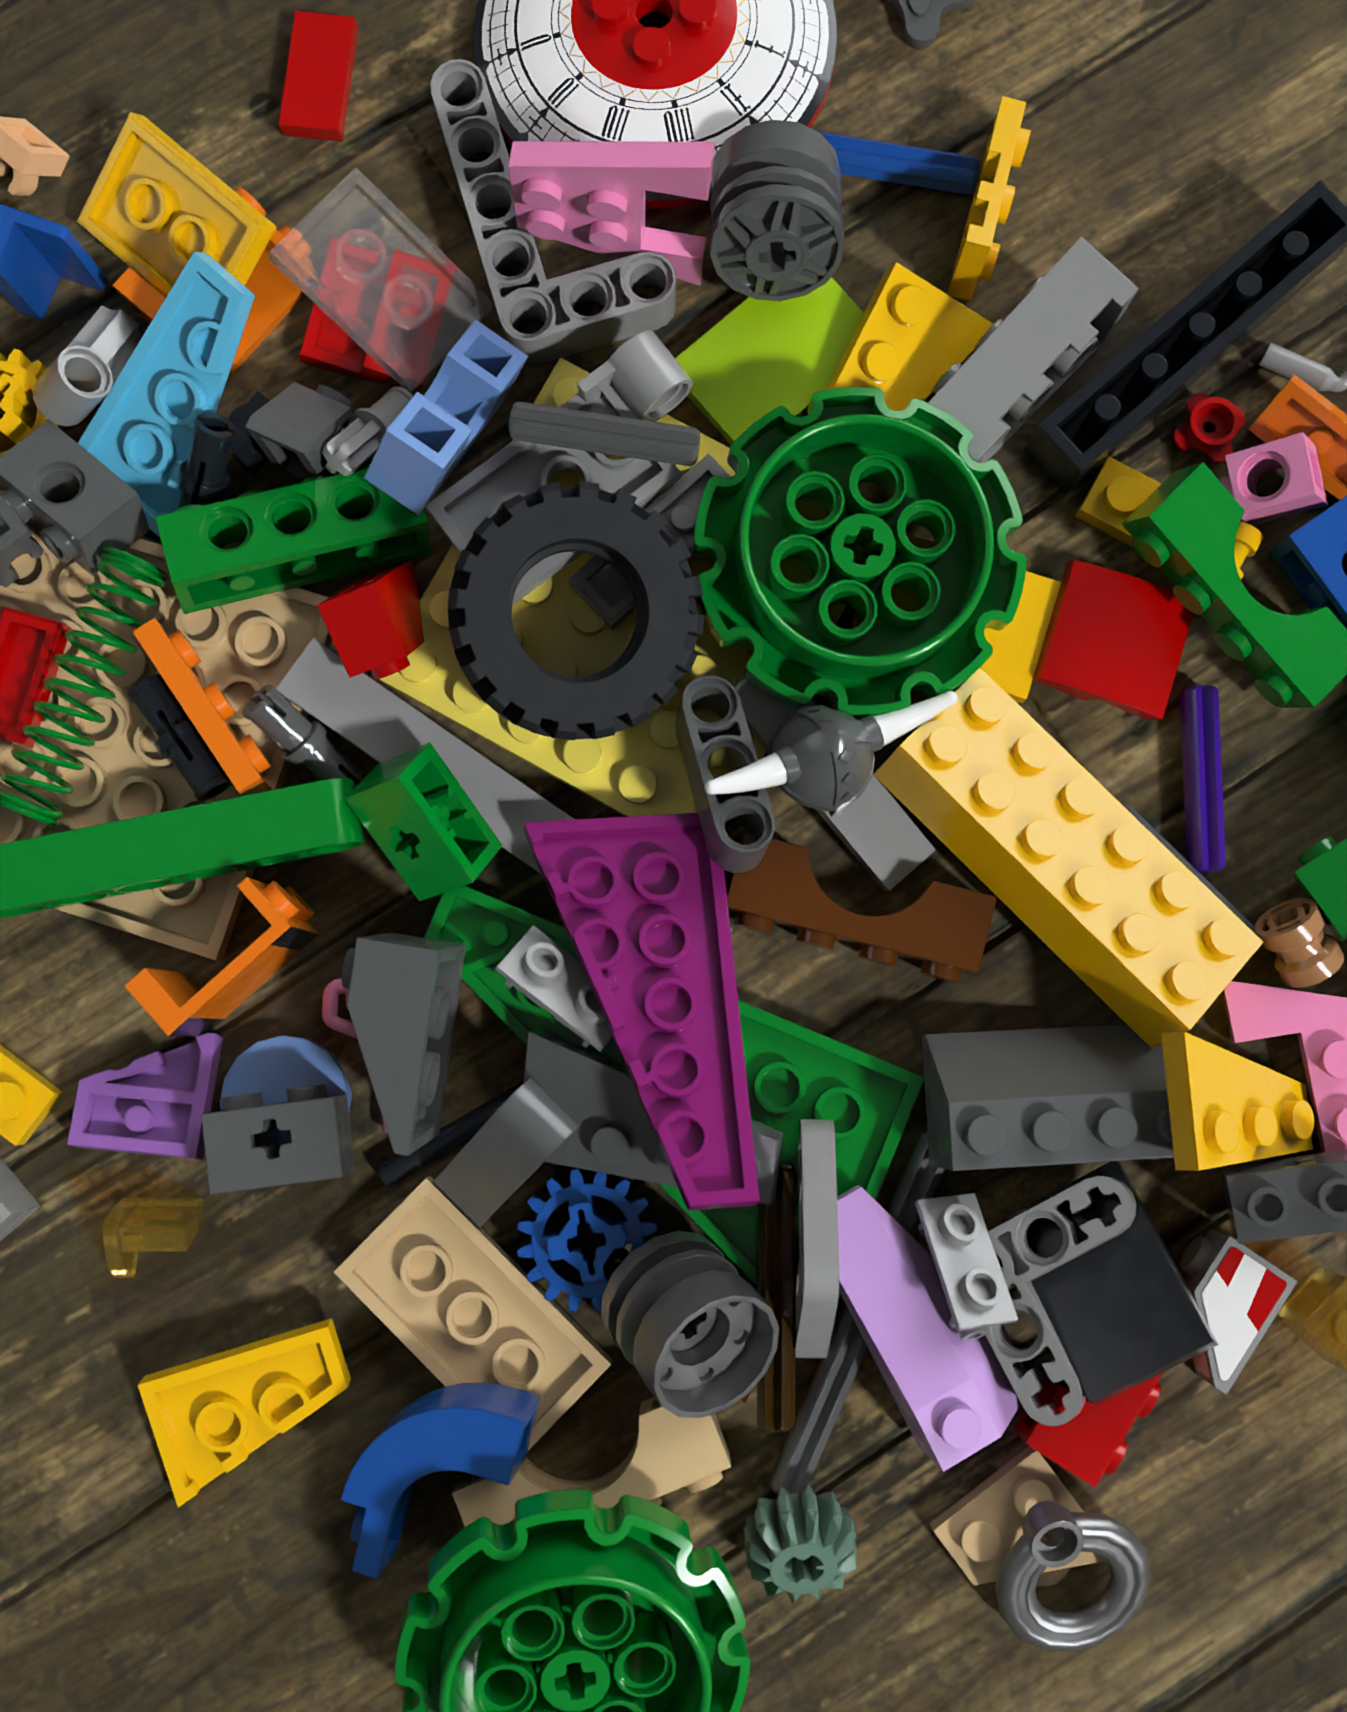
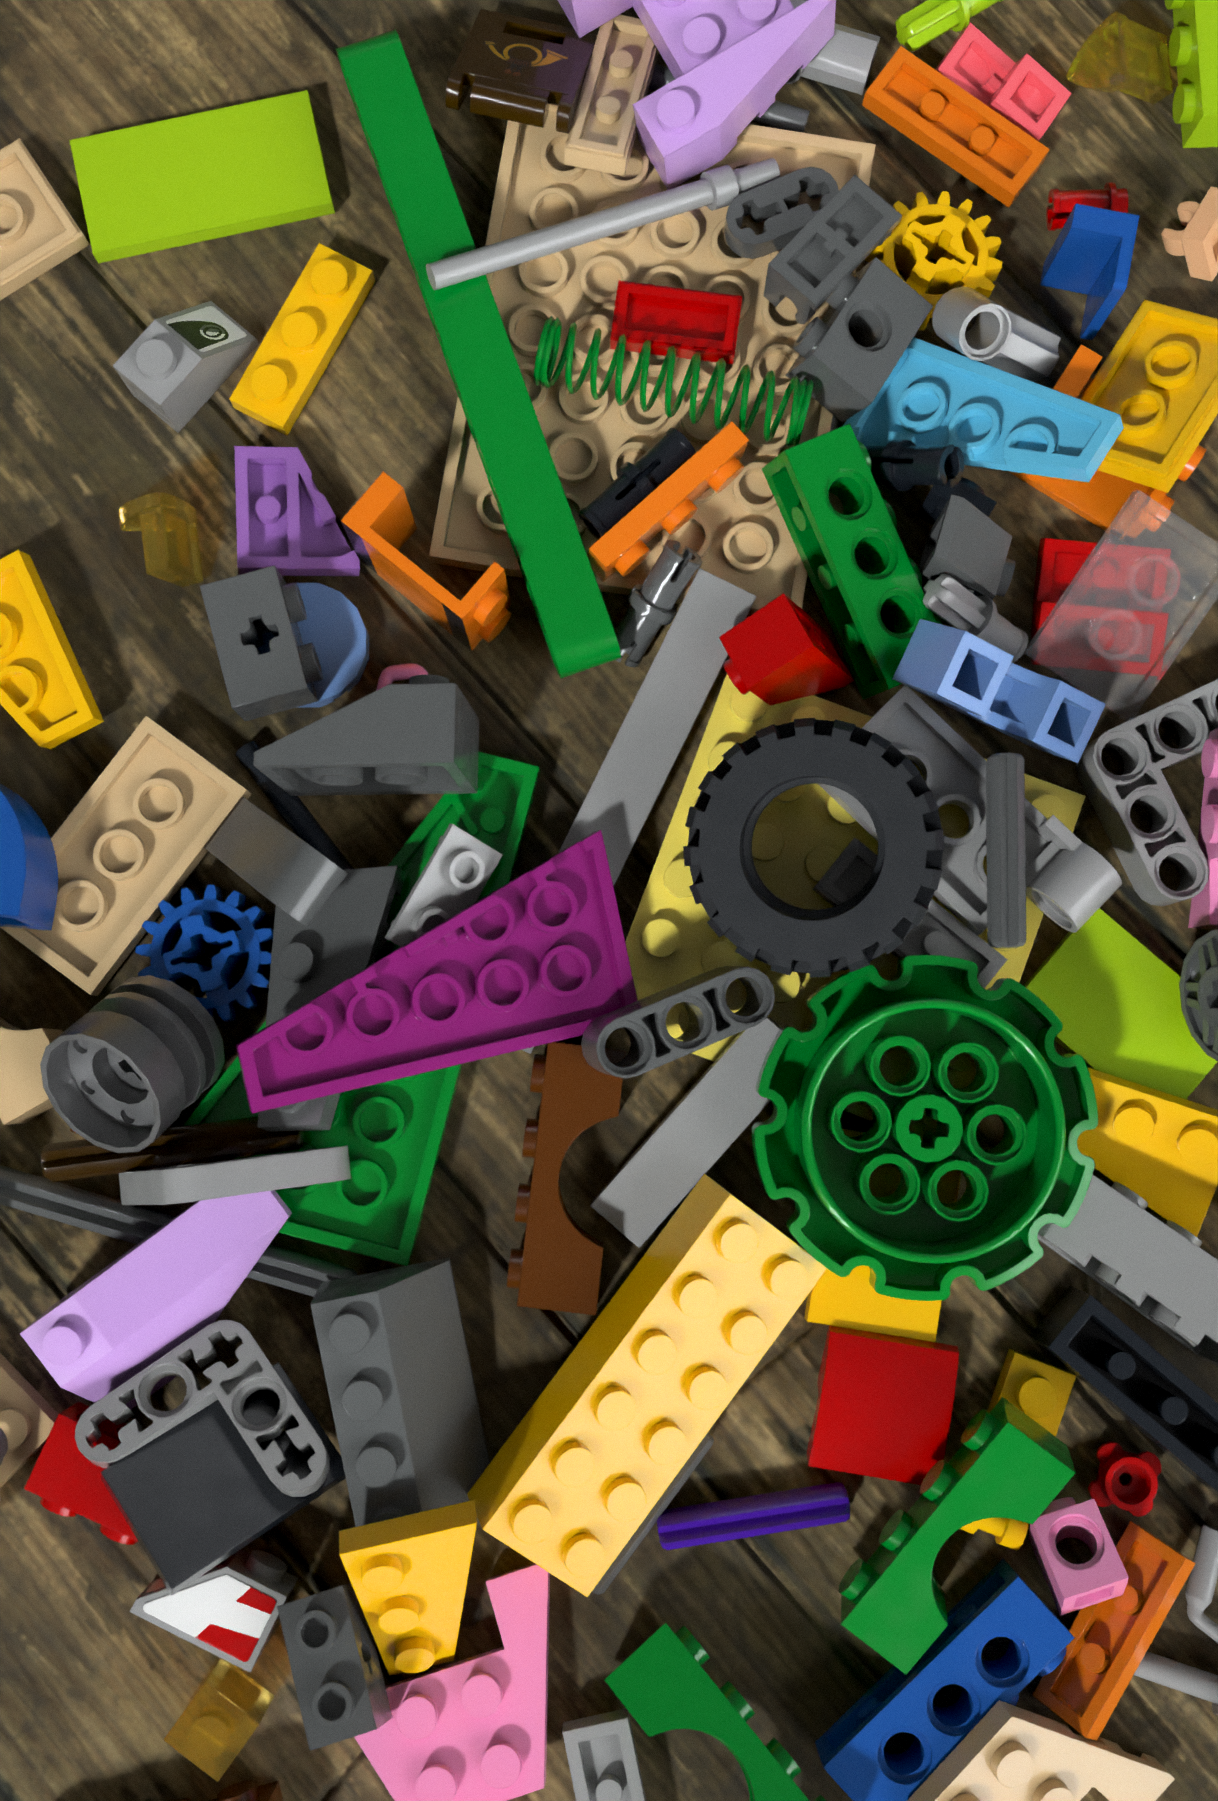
camera: 75 degrees right, 0 degrees up
green brick [345,742,503,901] -> none
dark grey helmet [705,691,958,817] -> none
light grey hinge [915,1193,1019,1341] -> none
medium nougat wheel [1254,897,1344,988] -> none

